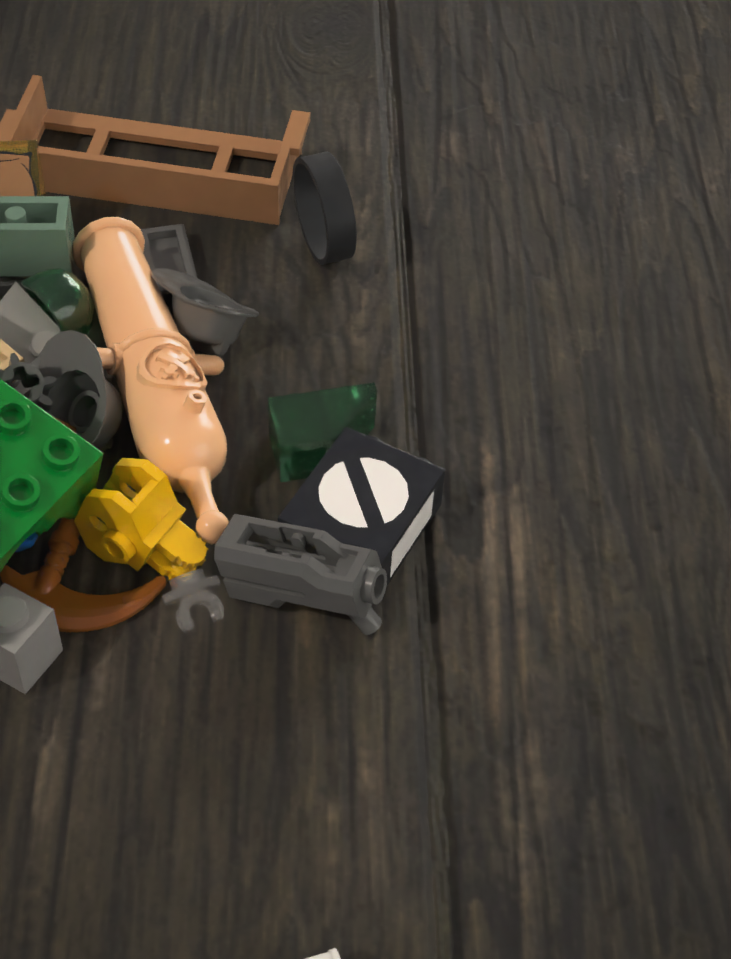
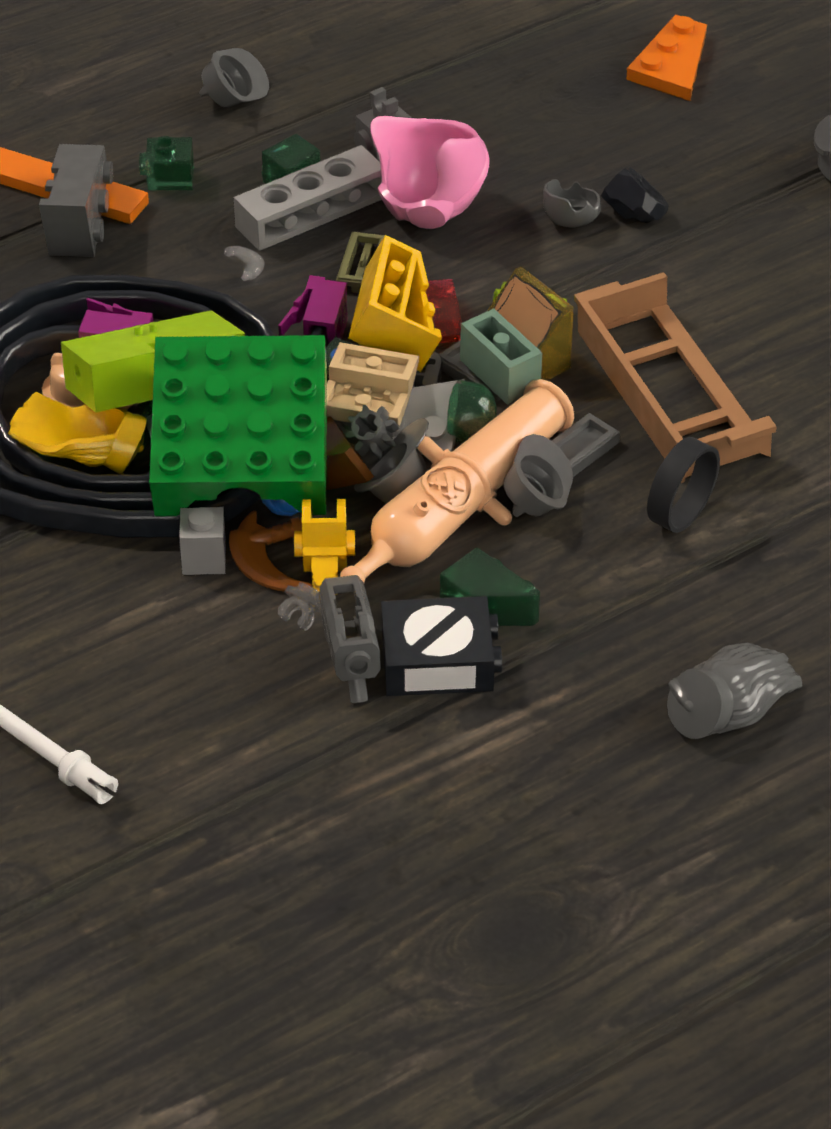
camera: 60 degrees right, 5 degrees down
none -> dark grey hair [667,643,802,739]

